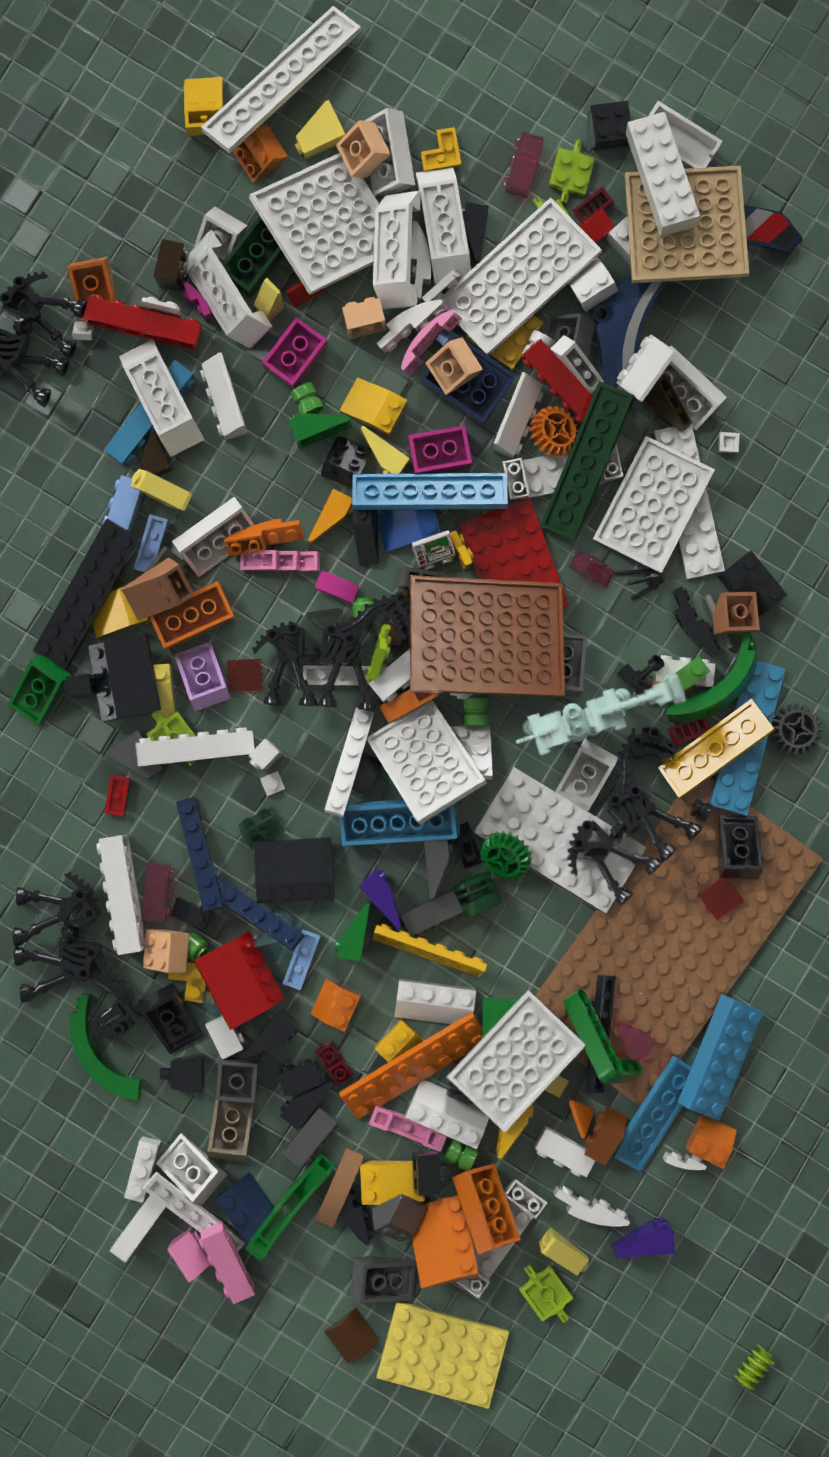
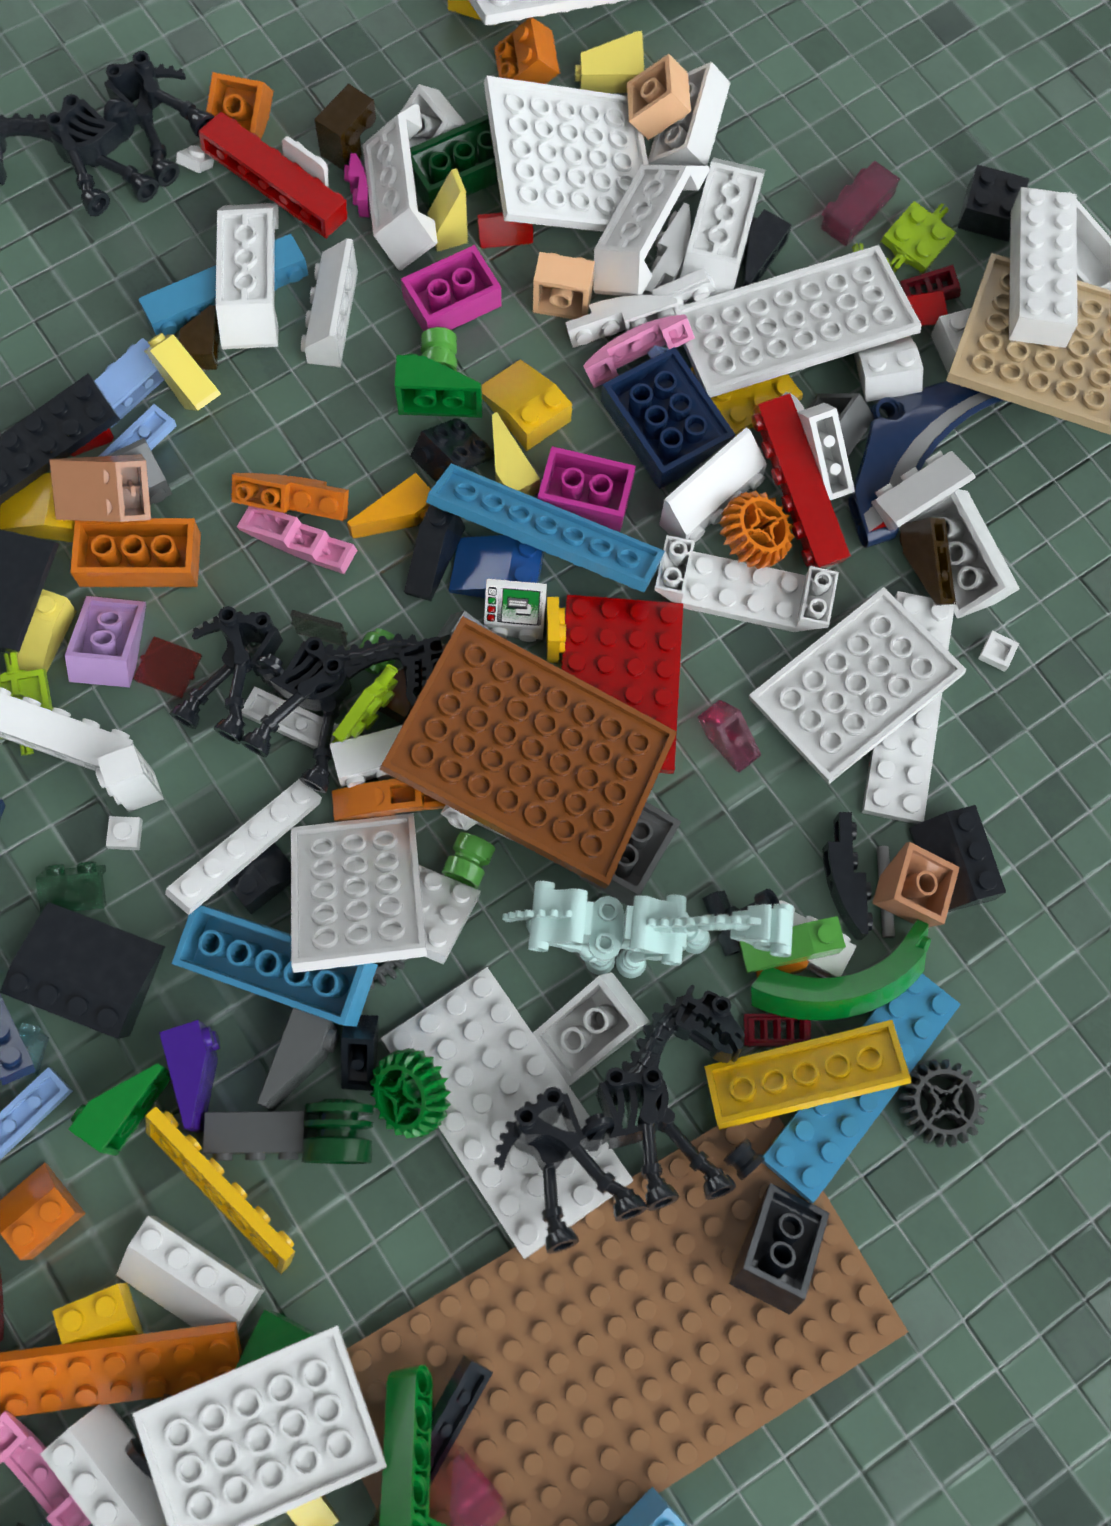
camera: 20 degrees right, 15 degrees down
white slope [172,497,254,577] -> none
dark pink slope [314,571,359,604] -> none
yellow plate [421,127,461,171] -> none
light nougat slope [426,337,483,395] -> none
dark green plate [540,381,635,541] -> none
black plant [614,568,664,600] -> none
clear red piece [698,878,744,920] -> none

